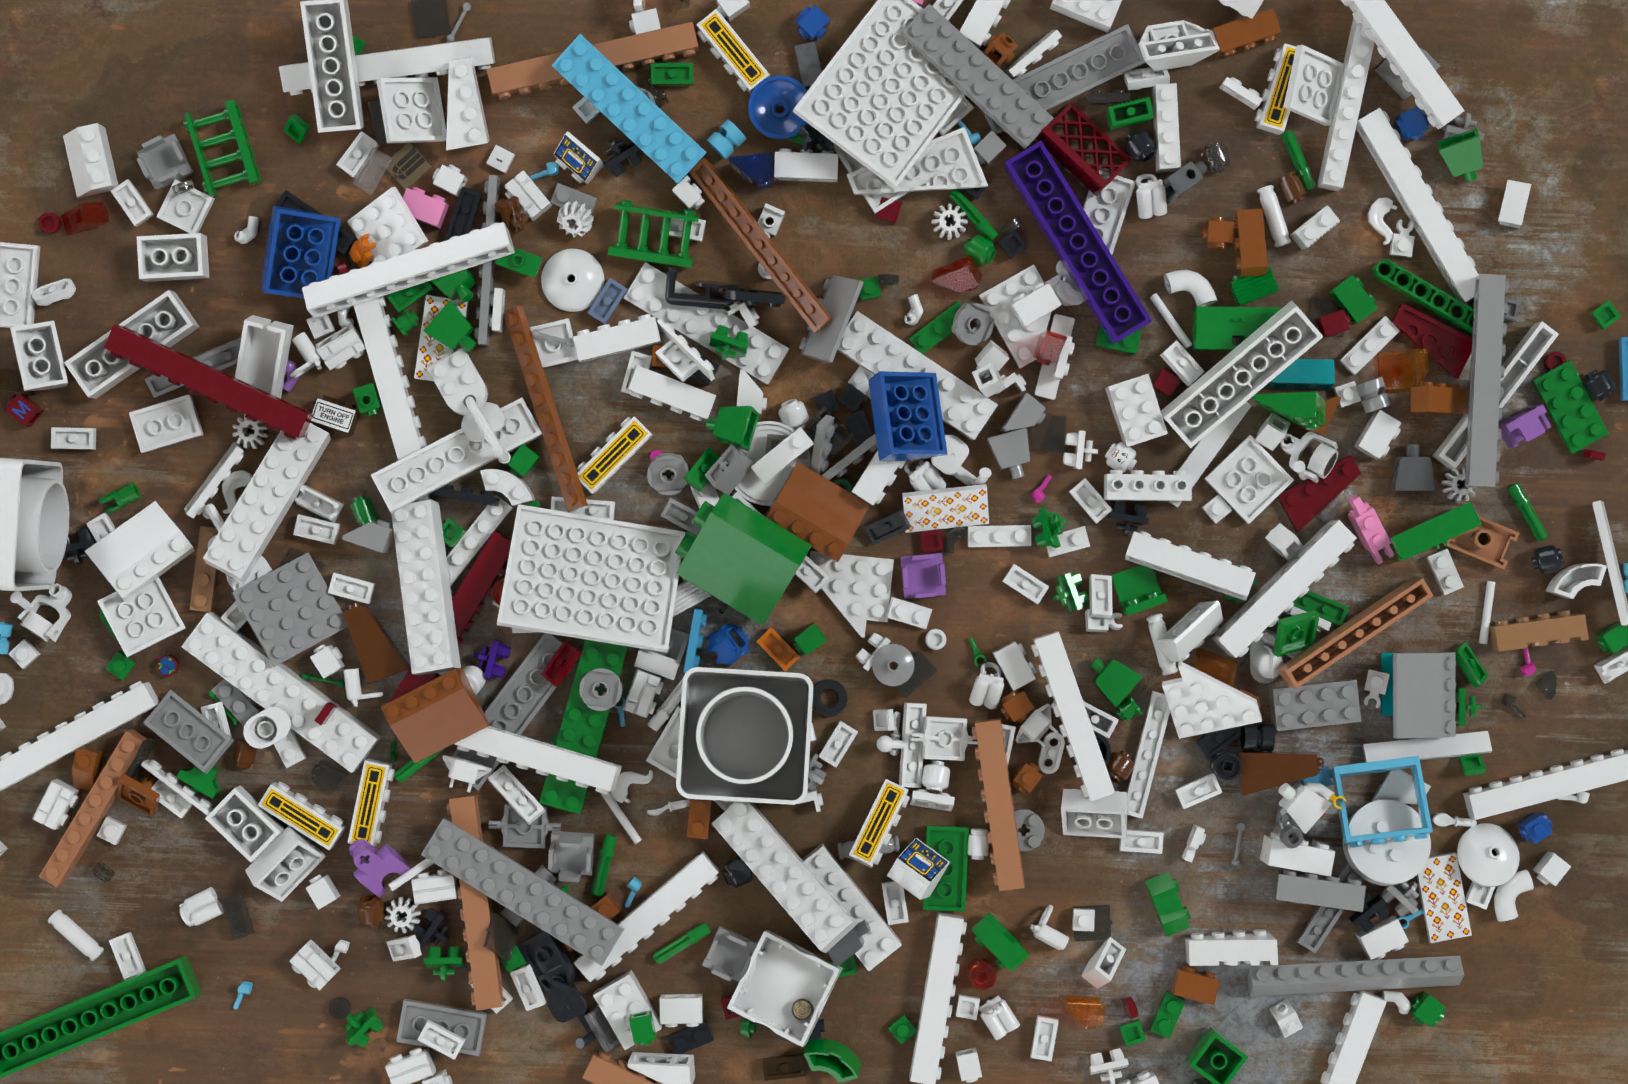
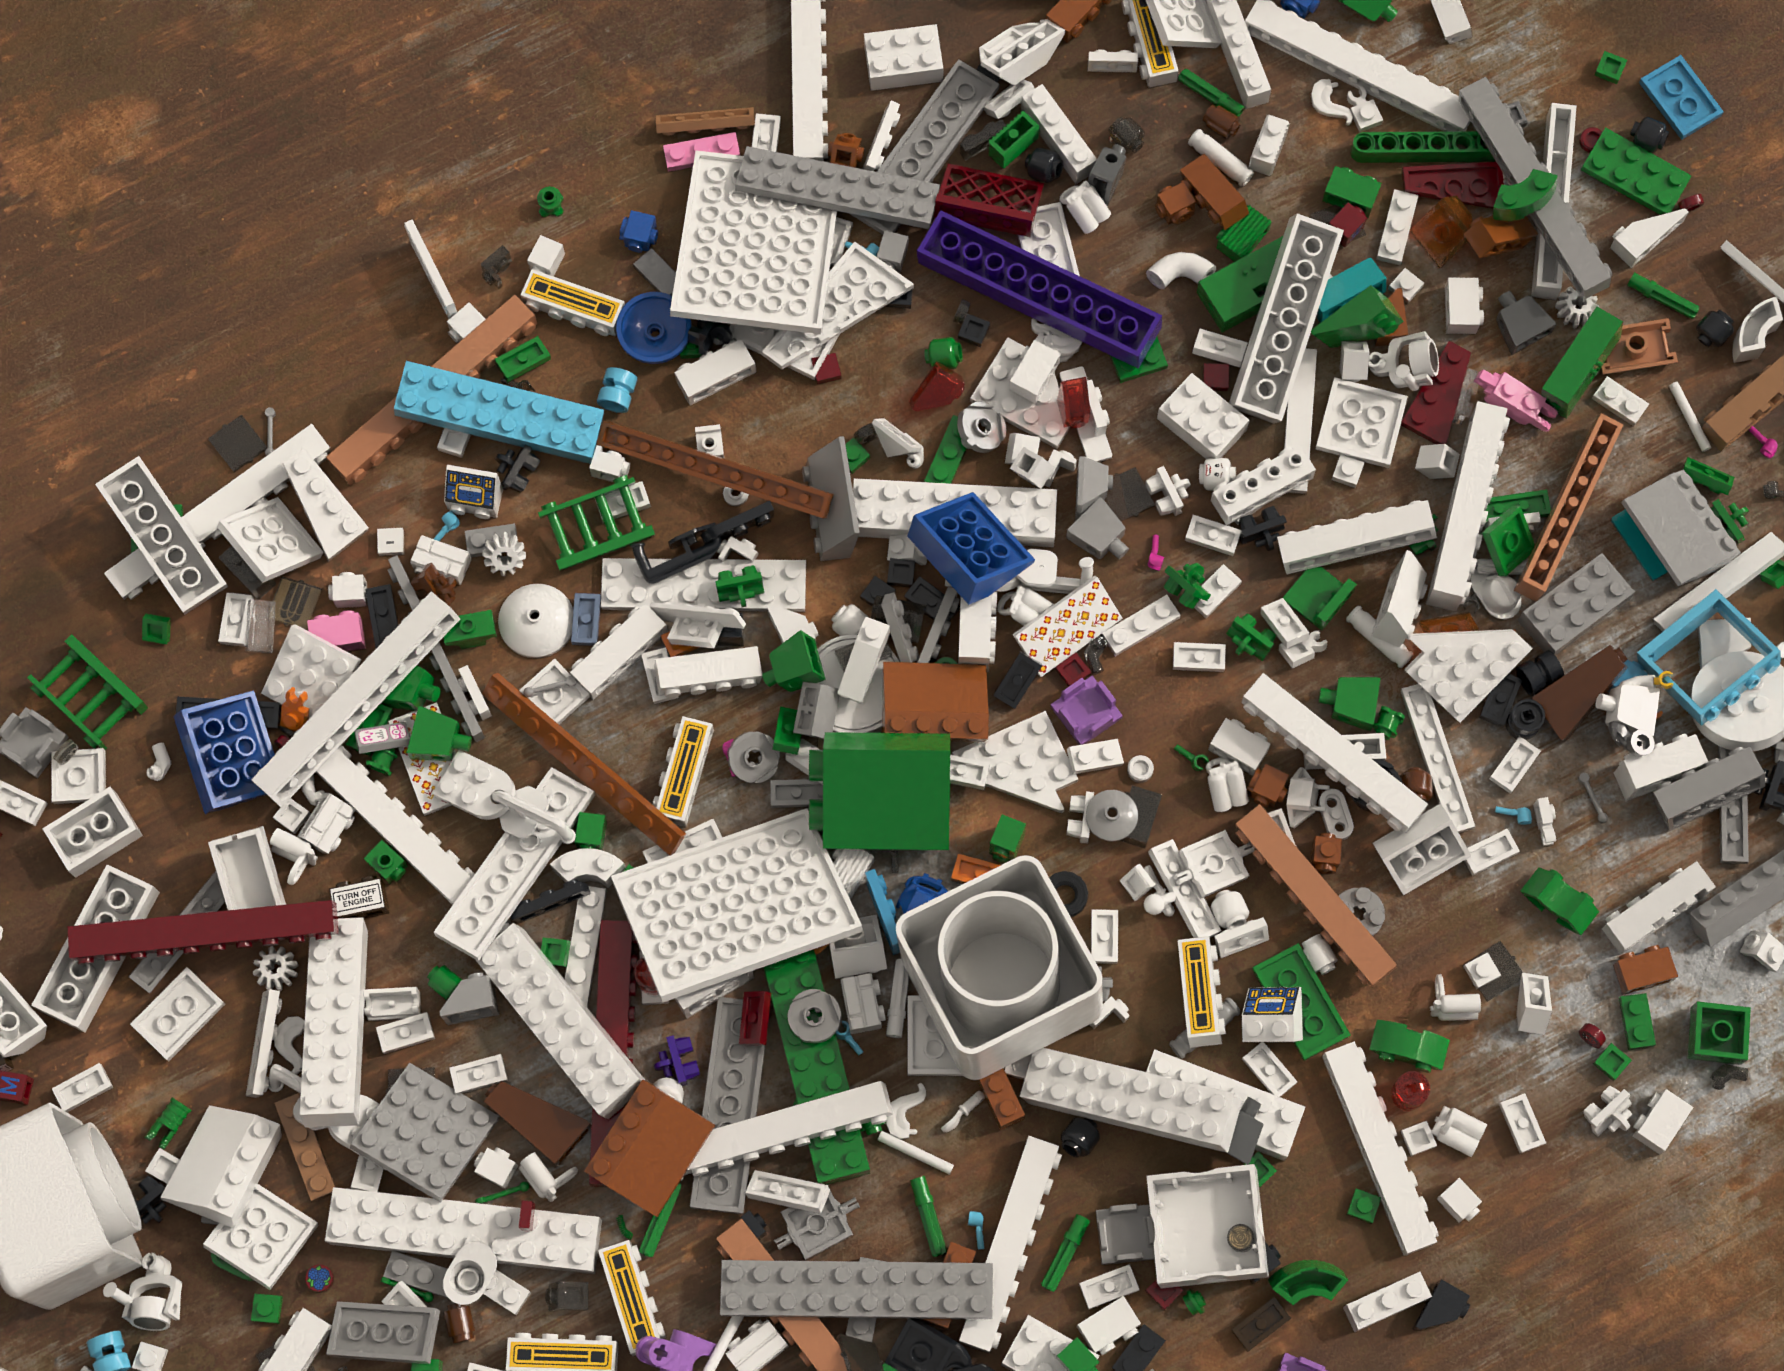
camera: 25 degrees left, 15 degrees down
medium lavender arm [283,359,300,392] -> none
white piece [443,755,492,792] -> none
light grey panel [548,831,594,882] -> none
clear blue slope [729,153,775,189] -> none
white gear [931,204,968,240] -> none
green axle [949,189,999,241] -> none
clear orange slope [1059,995,1106,1029] -> none
white bar [1150,293,1192,349] -> none
light grey wheel [1356,377,1392,413] -> none
white plate [1364,669,1390,708] -> none
medium lavender panel [1498,404,1551,448] -> none
none -> tile [354,721,410,754]
none -> black plate [741,1210,767,1240]
none -> white slope [872,418,922,457]
none -> white plate [1079,1264,1139,1309]
none -> green brick [1493,169,1558,221]
none -> medium azure hand [1495,806,1532,825]
none -> white slope [1610,209,1688,268]

